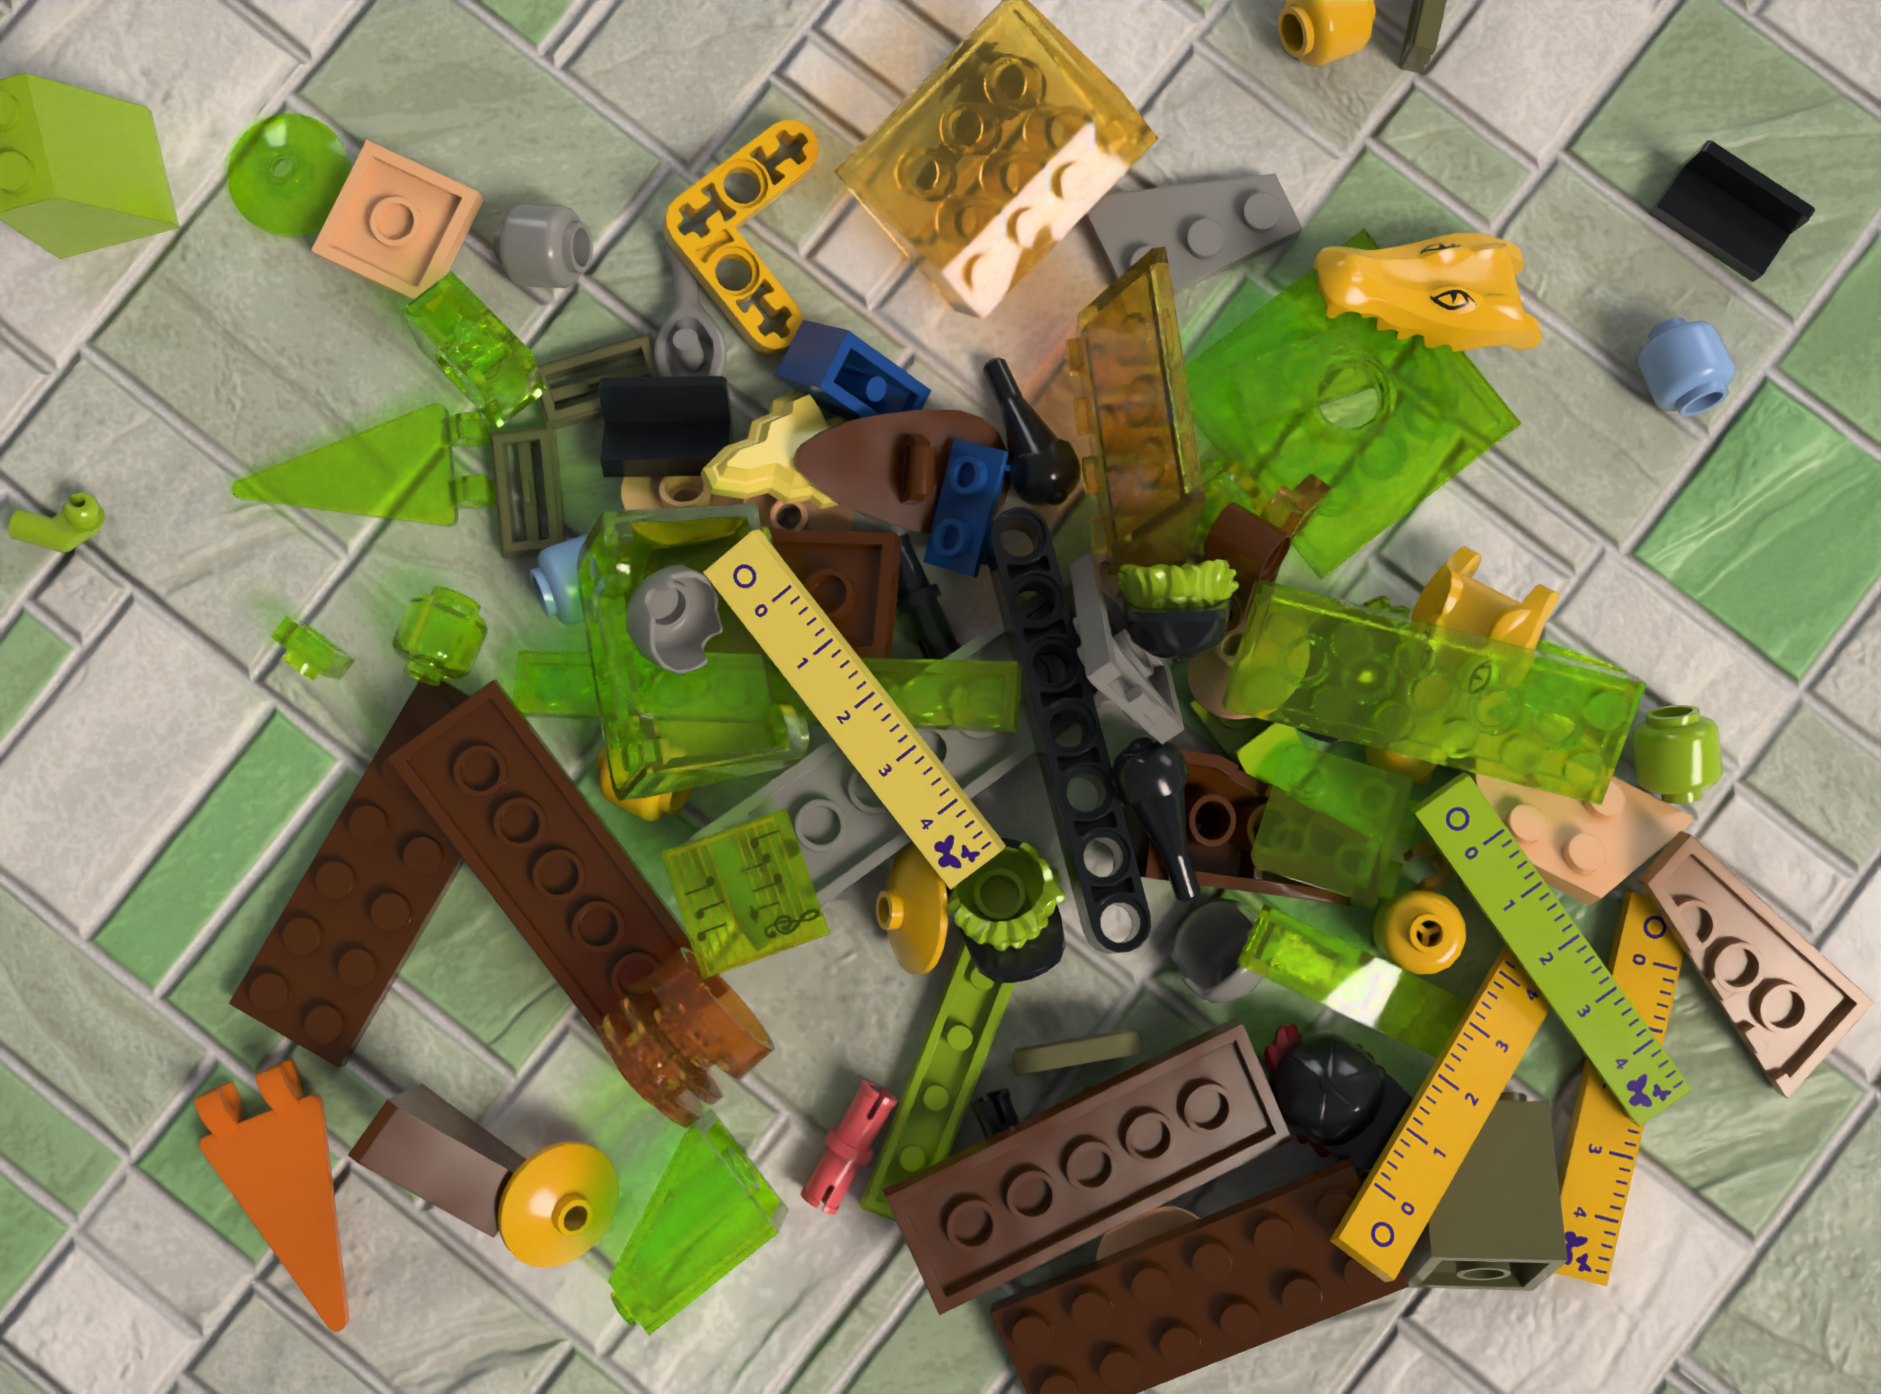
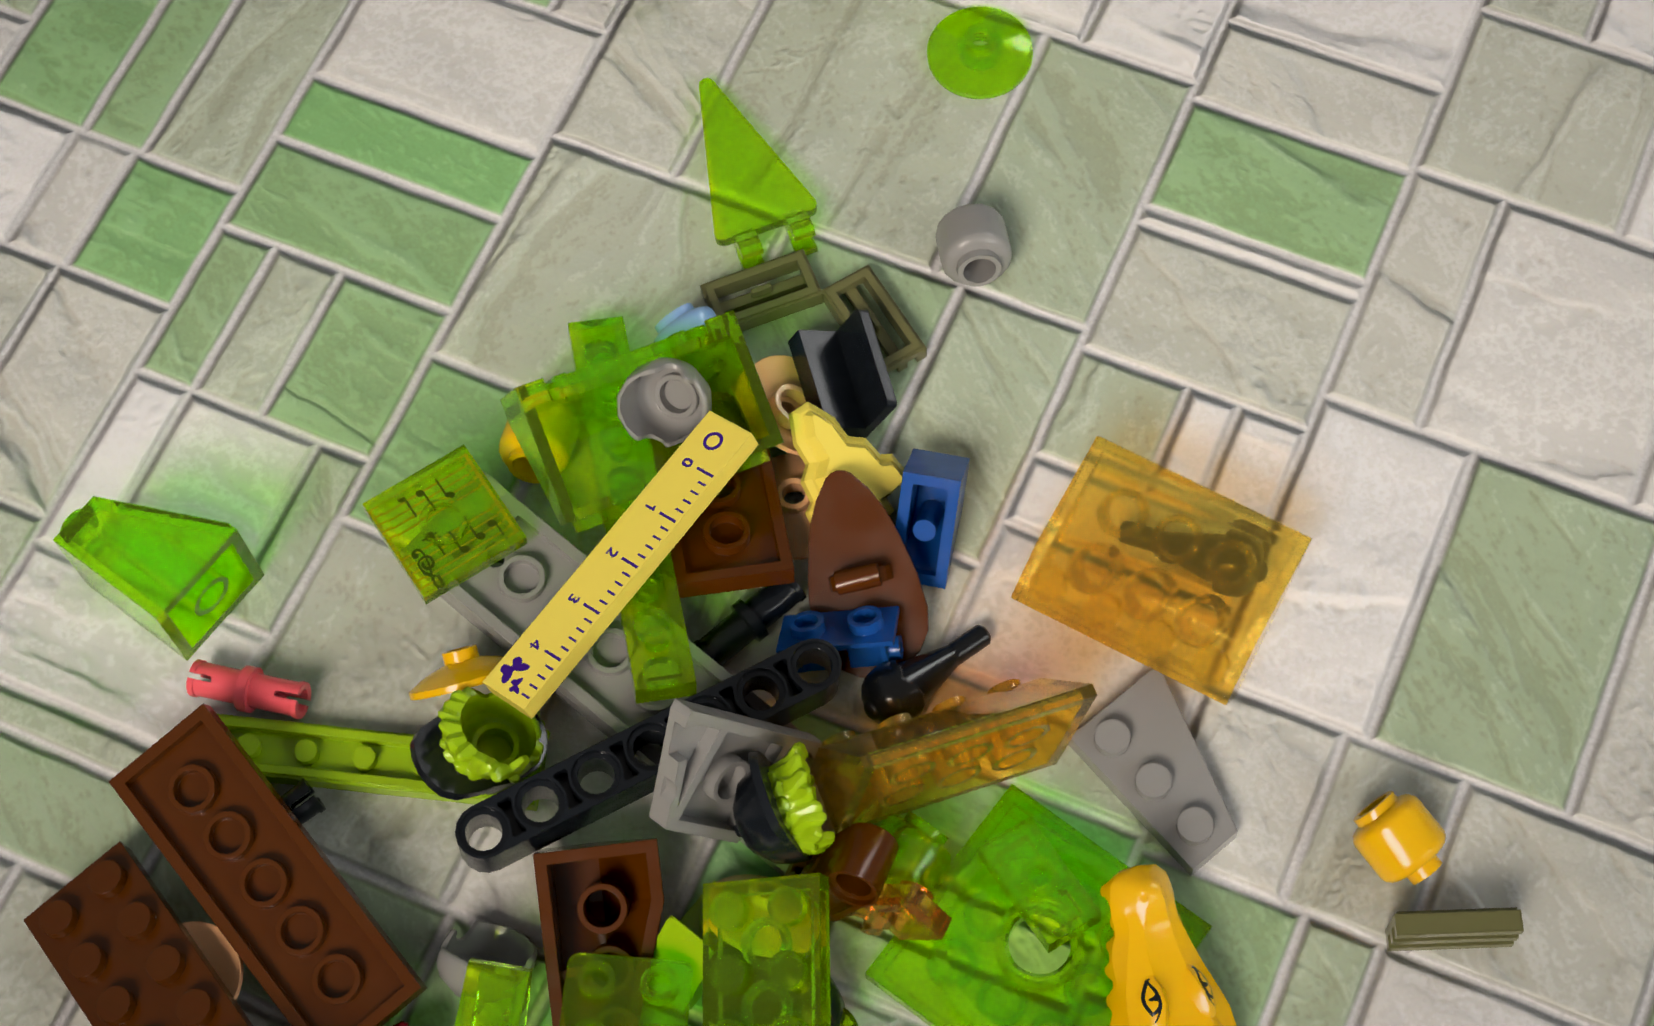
camera: 75 degrees right, 20 degrees down
orange flag [194,1058,349,1332] -> none
reddish brown plate [229,671,471,1068] -> none
clear neon green plate [270,616,355,680] -> none
light nougat plate [311,139,484,310] -> none
reddish brown slope [348,1084,526,1238] -> none
reddish brown plate [387,679,728,1068] -> none
clear neon green head [391,586,488,686] -> none
clear neon green brick [401,271,547,429] -> none
yellow dish [498,1141,619,1268] -> none
clear orange wheel [596,947,775,1128] -> none
light grey piece [654,242,727,377] -> none
yellow beam [663,120,819,356] -> none
olive tile [1012,1028,1143,1076] -> none
black piece [1111,737,1200,902] -> none

